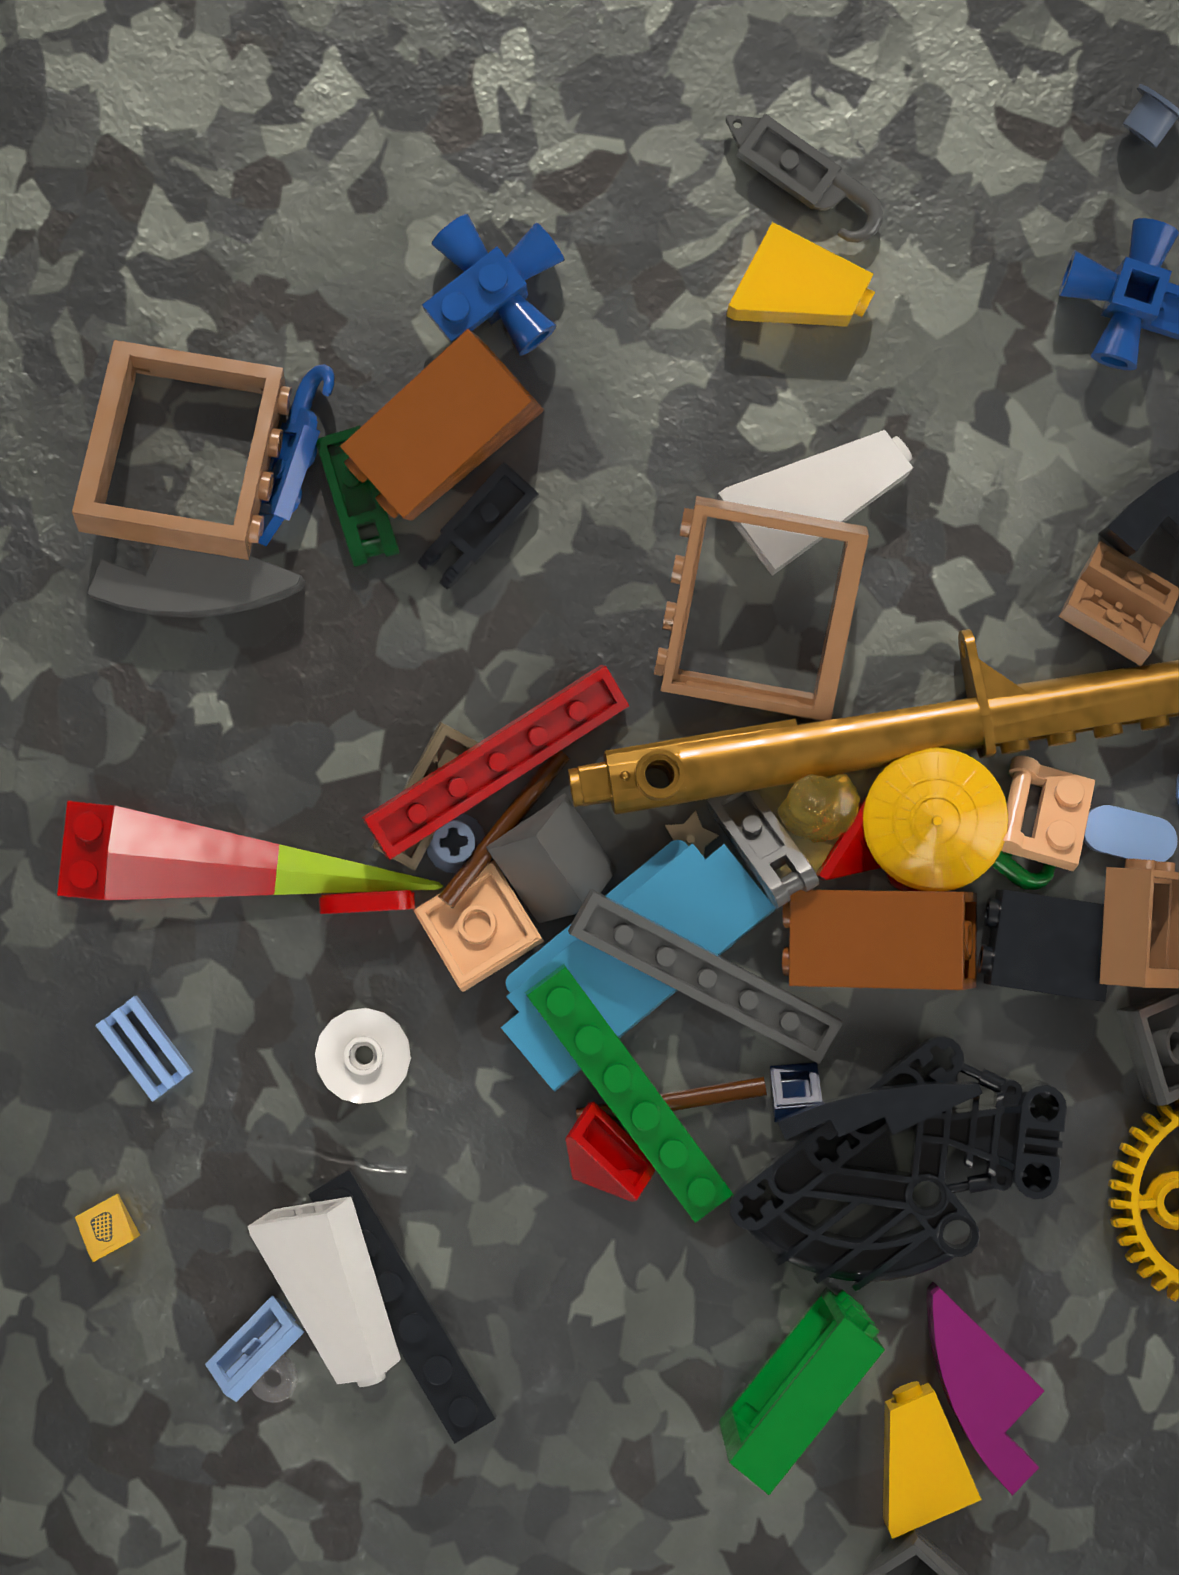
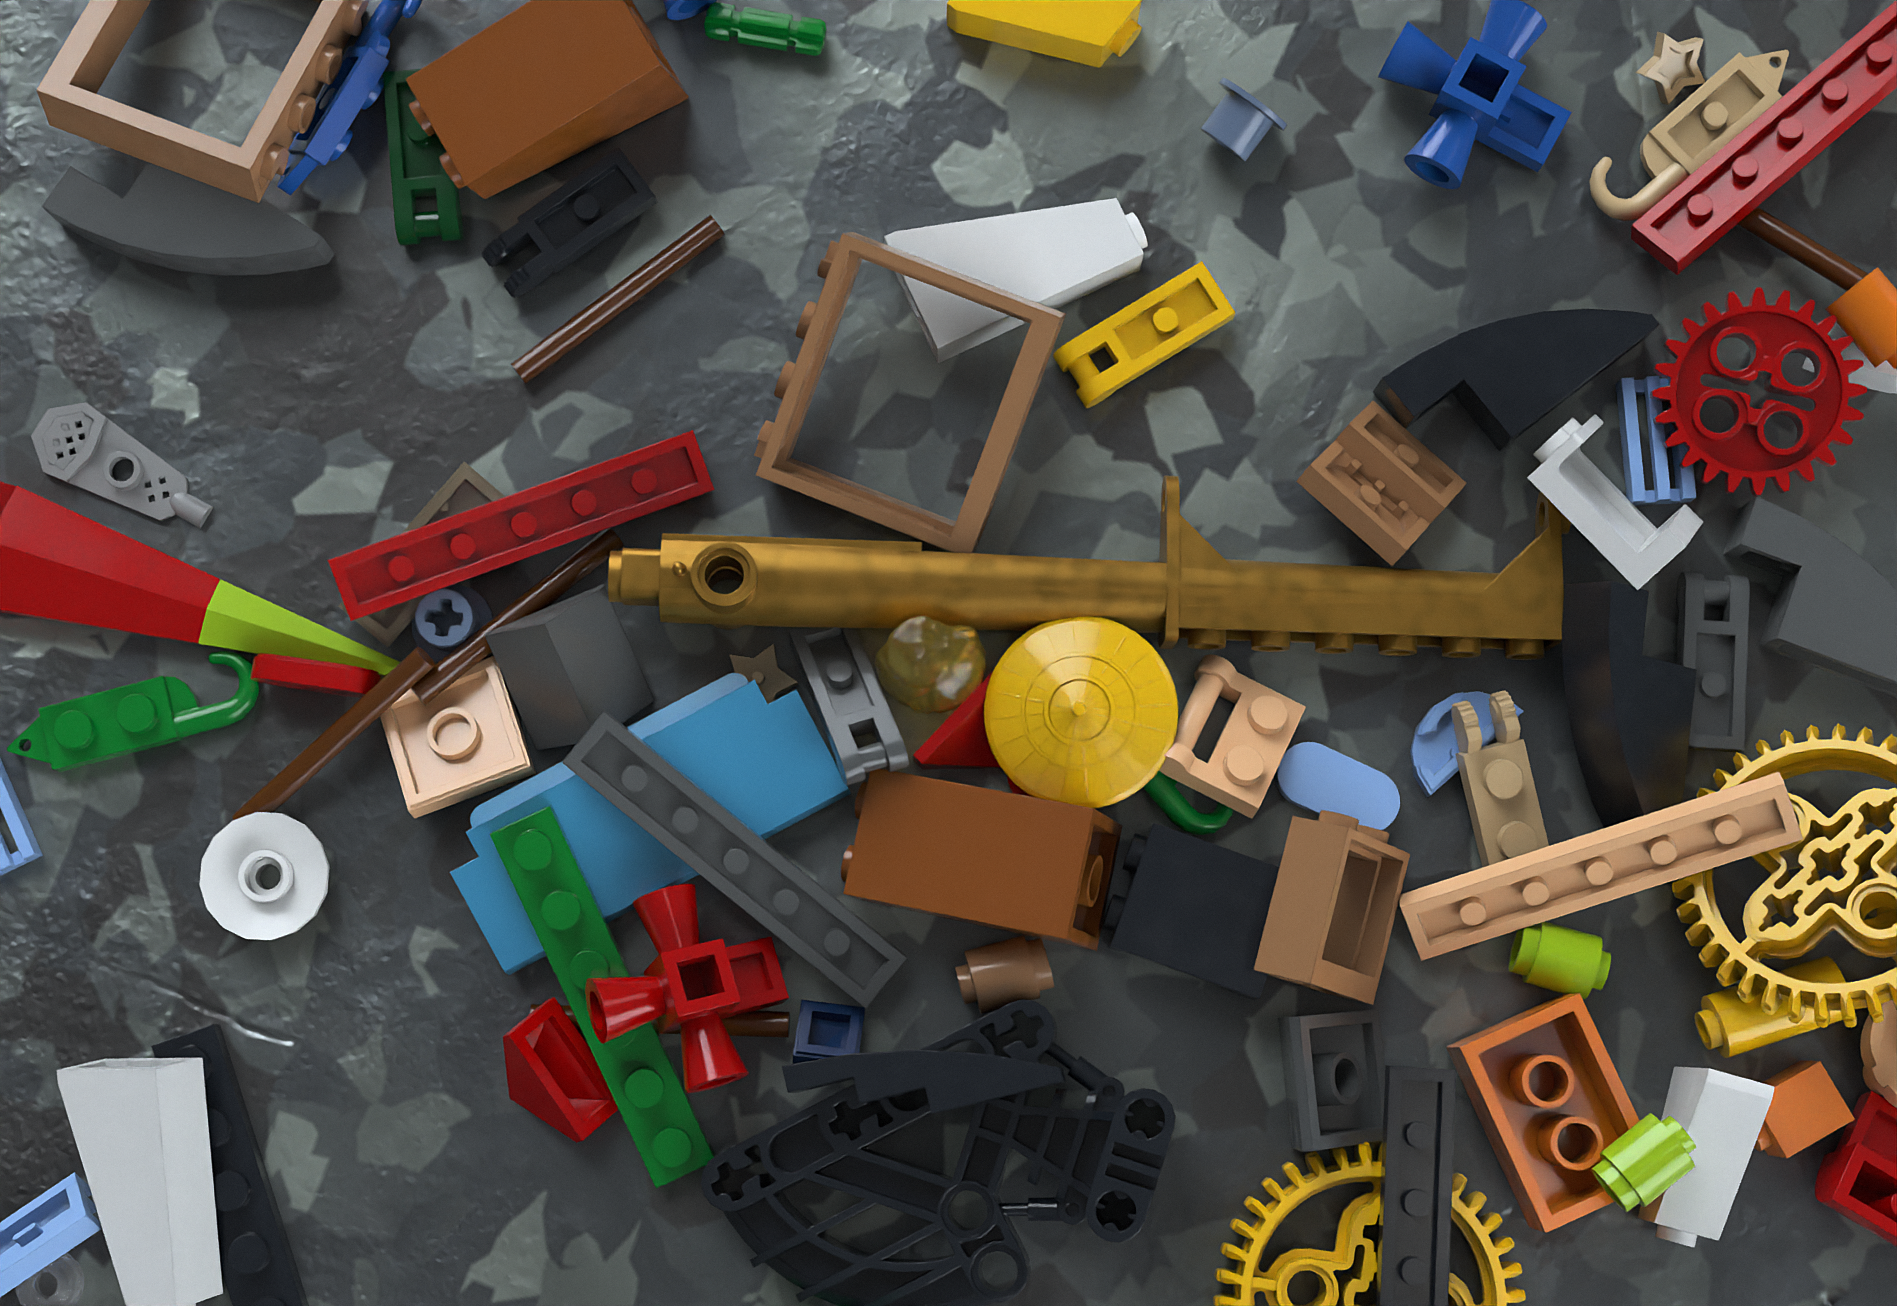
camera: 10 degrees right, 5 degrees down
none -> green plate [7,650,259,772]
none -> light grey piece [31,402,213,529]
none -> reddish brown bar [232,647,435,820]
none -> reddish brown bar [511,215,725,384]
none -> red brick [585,884,789,1093]
none -> green axle [704,2,826,56]
none -> medium nougat brick [955,935,1054,1014]
none -> yellow plate [1052,261,1235,408]
none -> sand blue piece [1201,78,1287,162]

